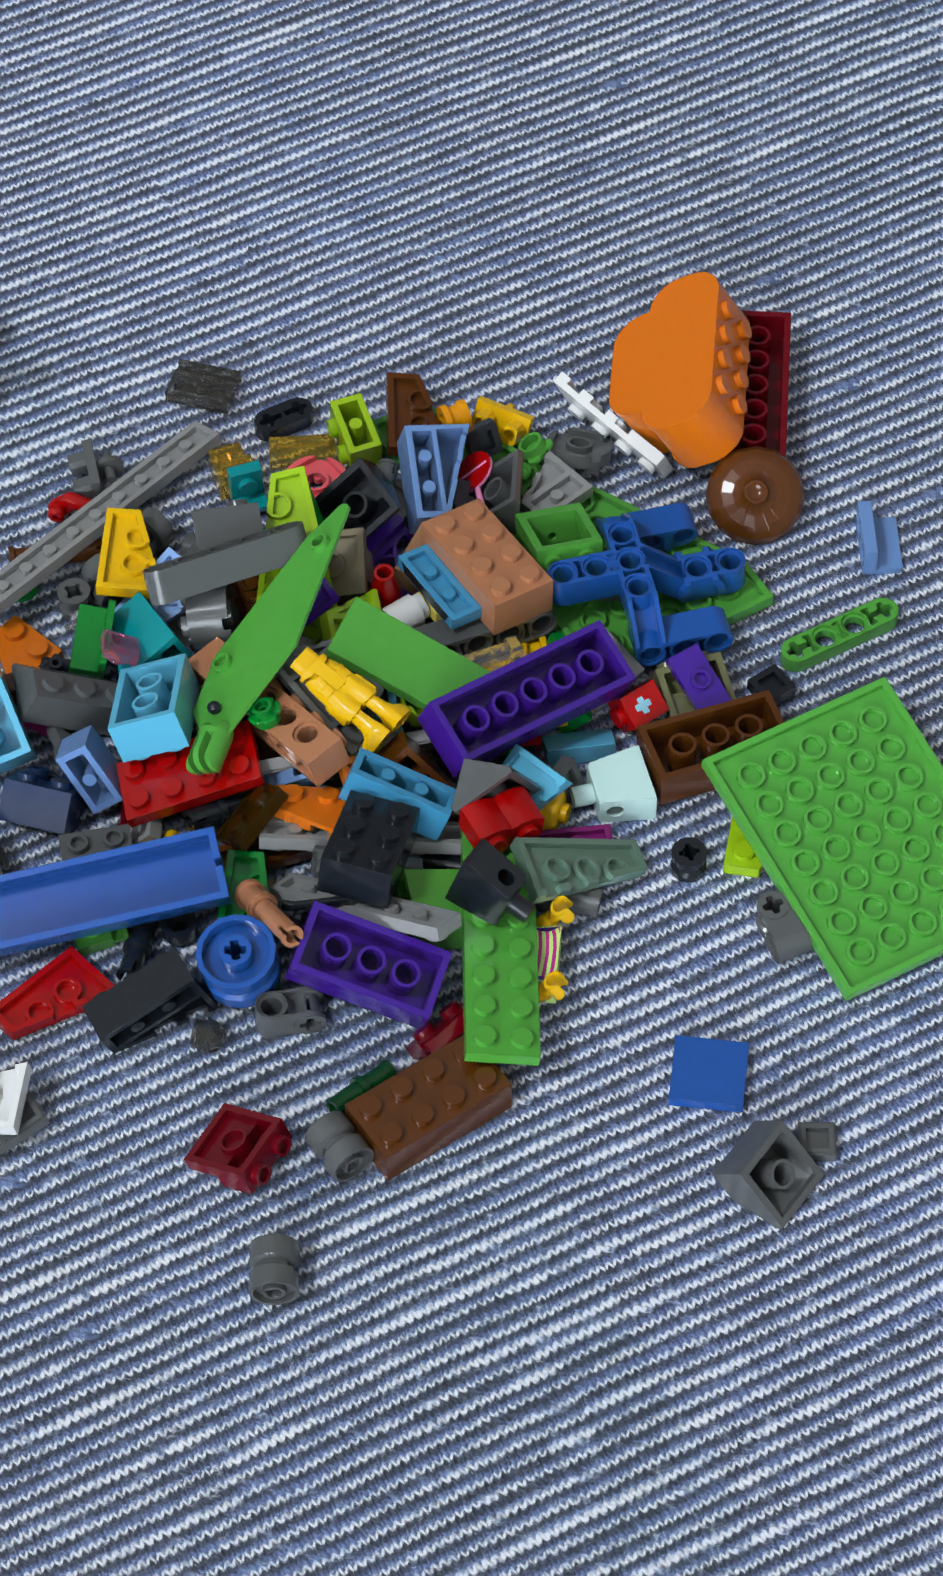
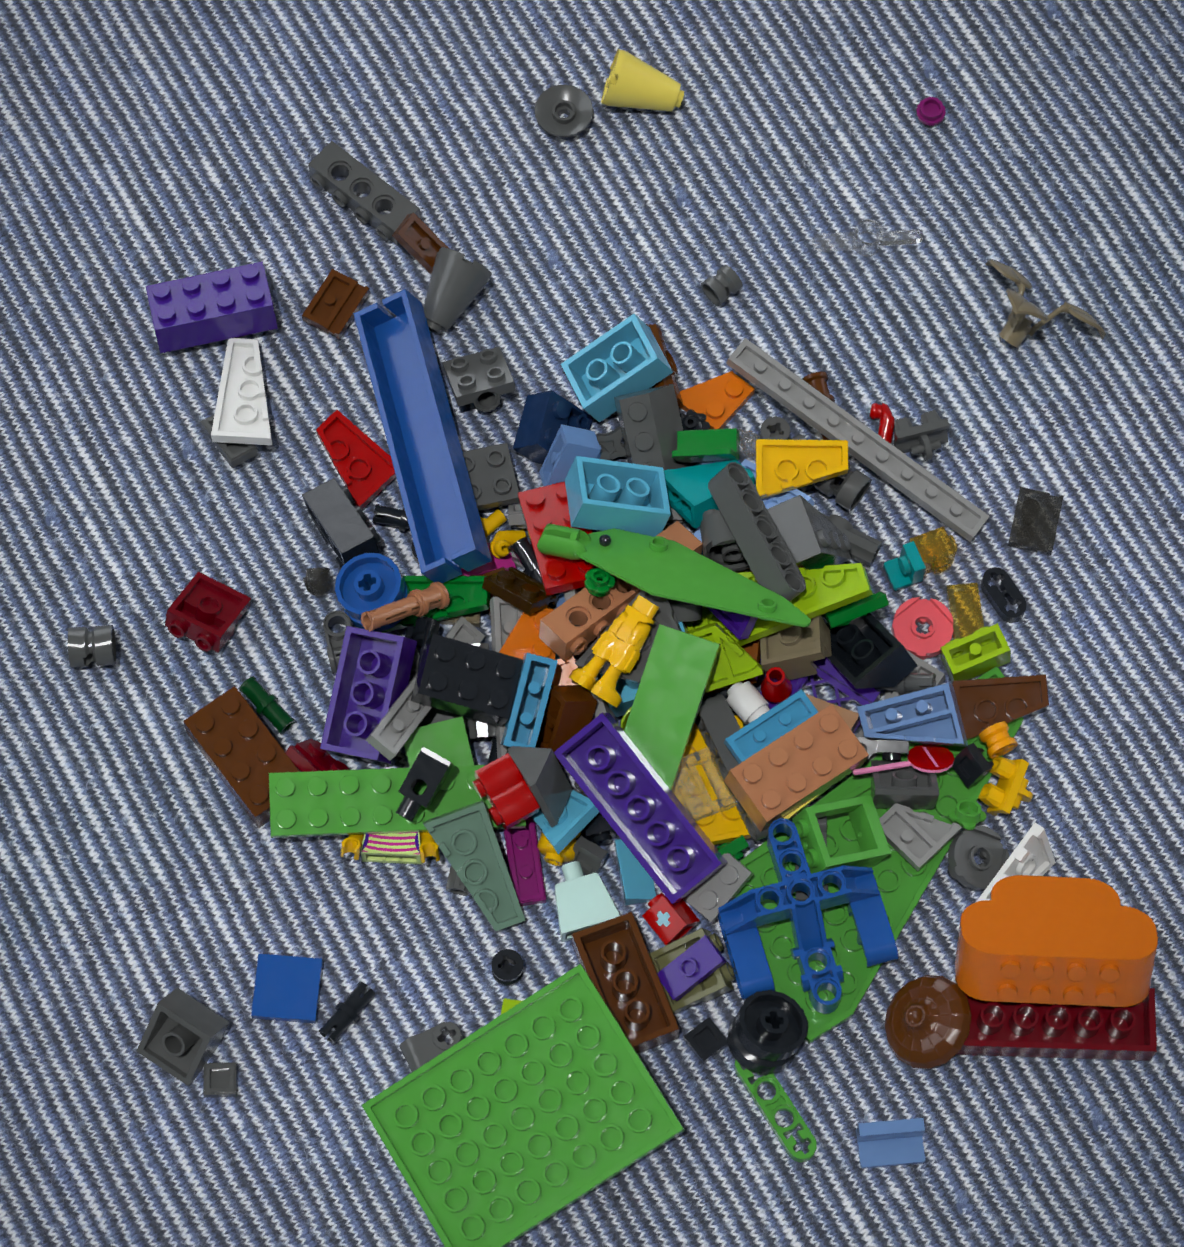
camera: 85 degrees right, 15 degrees up
clear pink plate [99,629,141,666] -> none
dark grey wheel [304,1110,374,1182] -> none
none -> black pin [319,982,375,1044]
none -> black wheel [727,990,808,1075]

